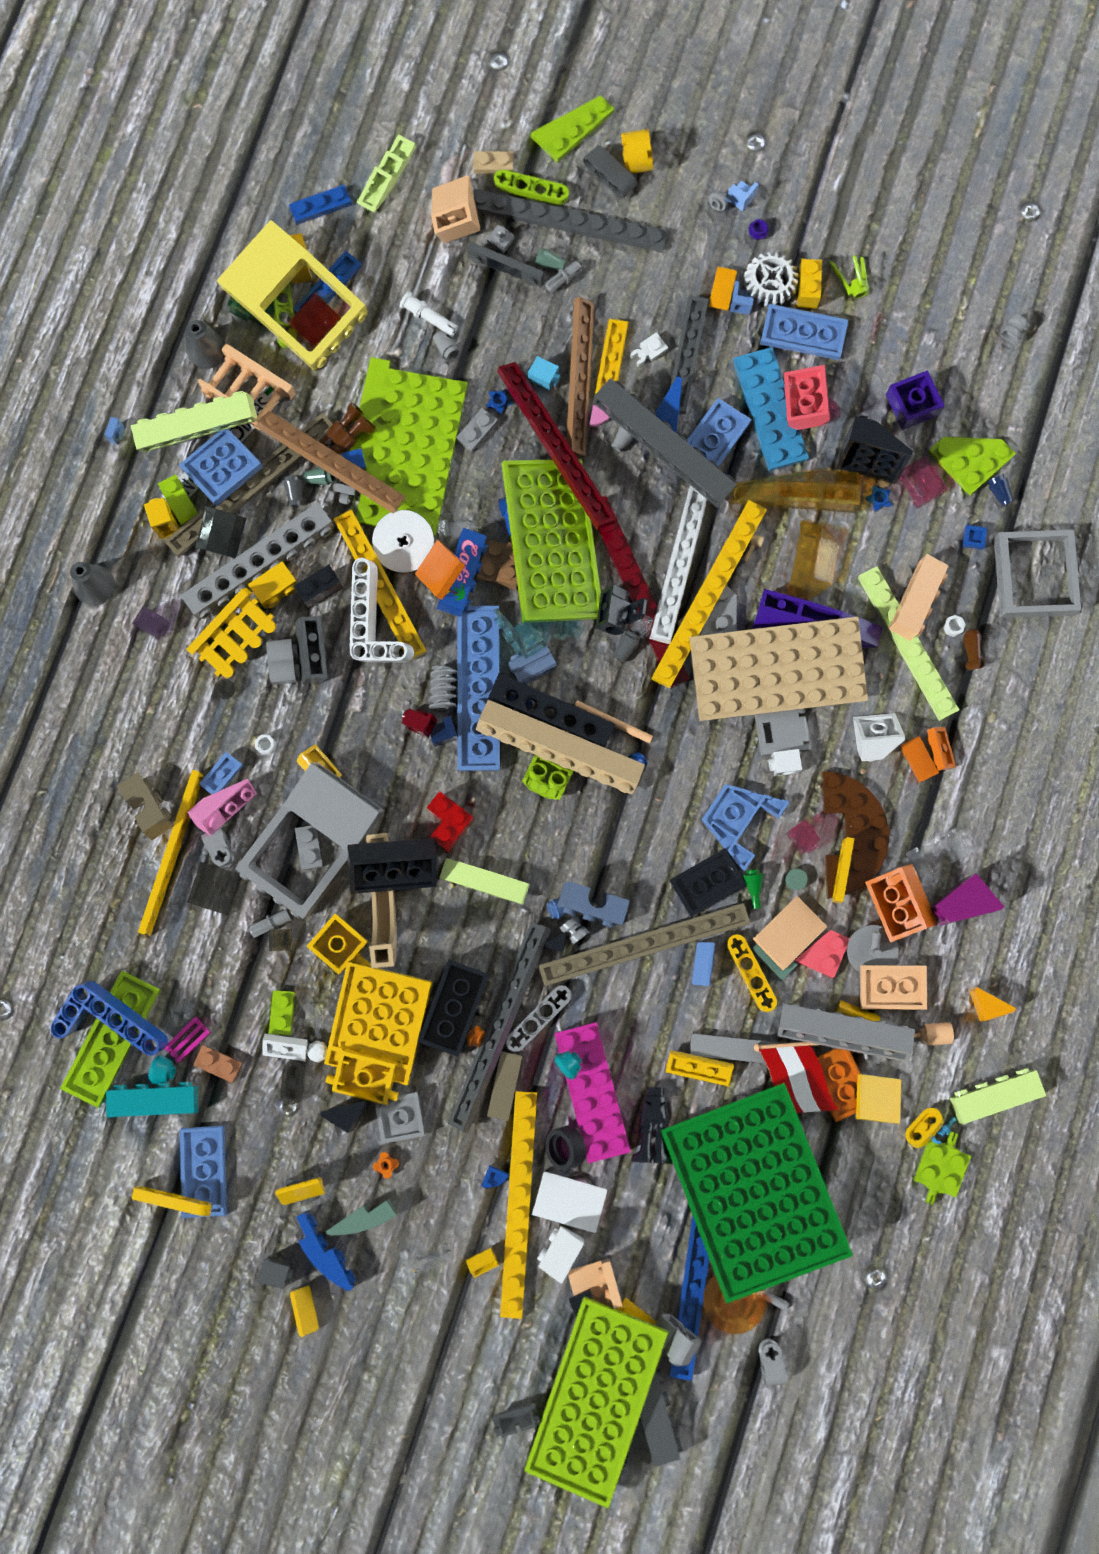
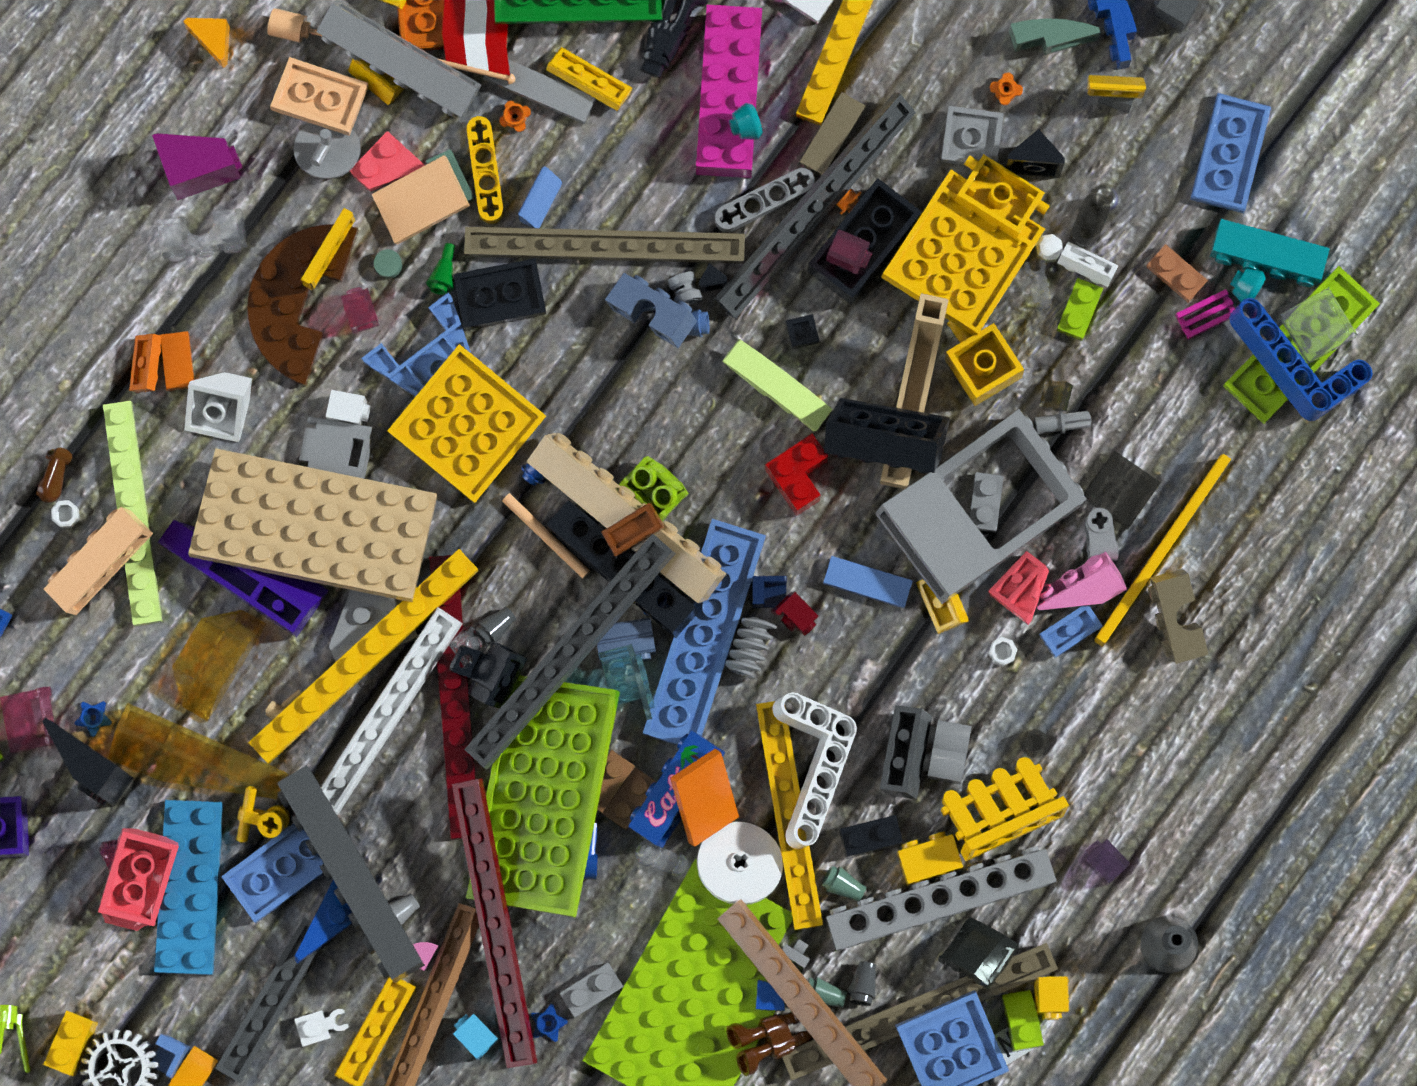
camera: 165 degrees left, 0 degrees up
yellow beam [131,1186,213,1216] -> none
blue tile [481,1165,510,1188] -> none
black tyre [545,1125,586,1171] -> none
medium blue plate [760,304,848,360] -> none
orange brick [865,864,938,942] -> none
none -> yellow piece [236,786,290,843]
none -> yellow plate [387,344,546,503]
none -> dark grey plate [464,534,676,770]
none -> orange plate [499,101,531,132]
none -> dark orange tile [601,503,665,557]
none -> black plate [786,314,820,349]
none -> sand green cone [821,865,866,902]
none -> medium blue tile [823,556,913,609]
none -> clear pink brick [827,229,872,274]
none -> coral wing [988,551,1049,625]
none -> clear plate [1279,287,1358,364]

